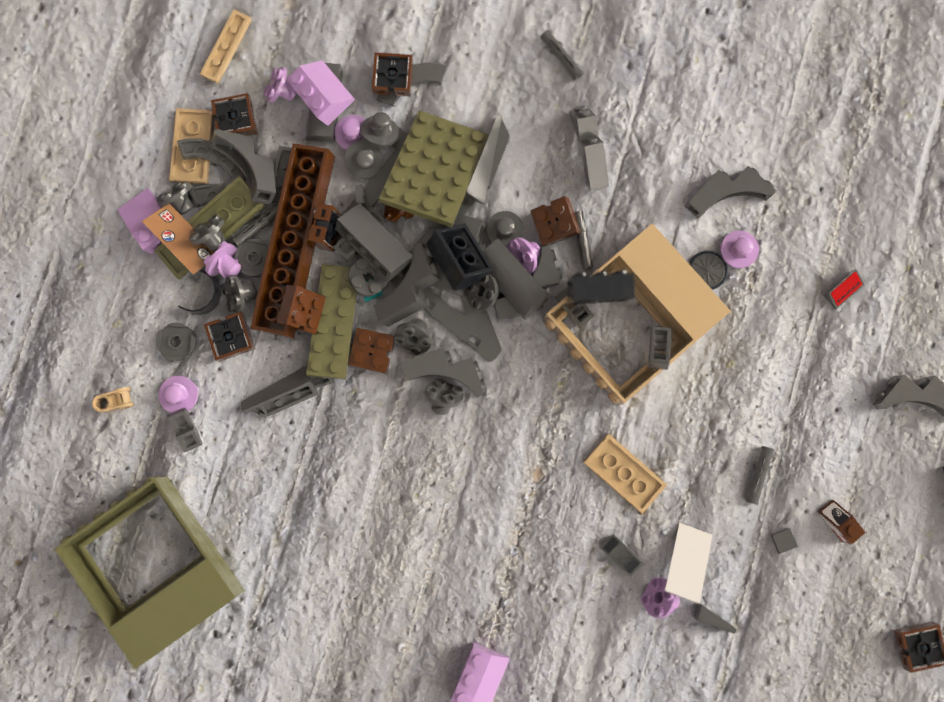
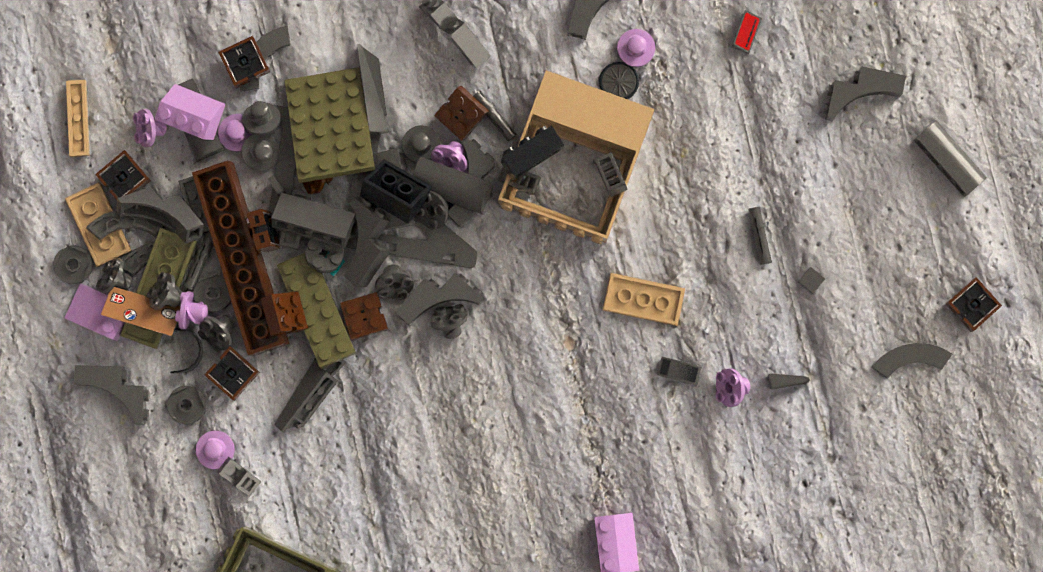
camera: 30 degrees left, 0 degrees up
tan piece [92,387,135,413] -> none
white sticker [665,523,712,603] -> none
slope [817,500,866,545] -> none
none -> dark grey plate [53,245,93,284]
none -> dark grey arch [74,365,150,425]
none -> dark grey tile [872,343,953,378]

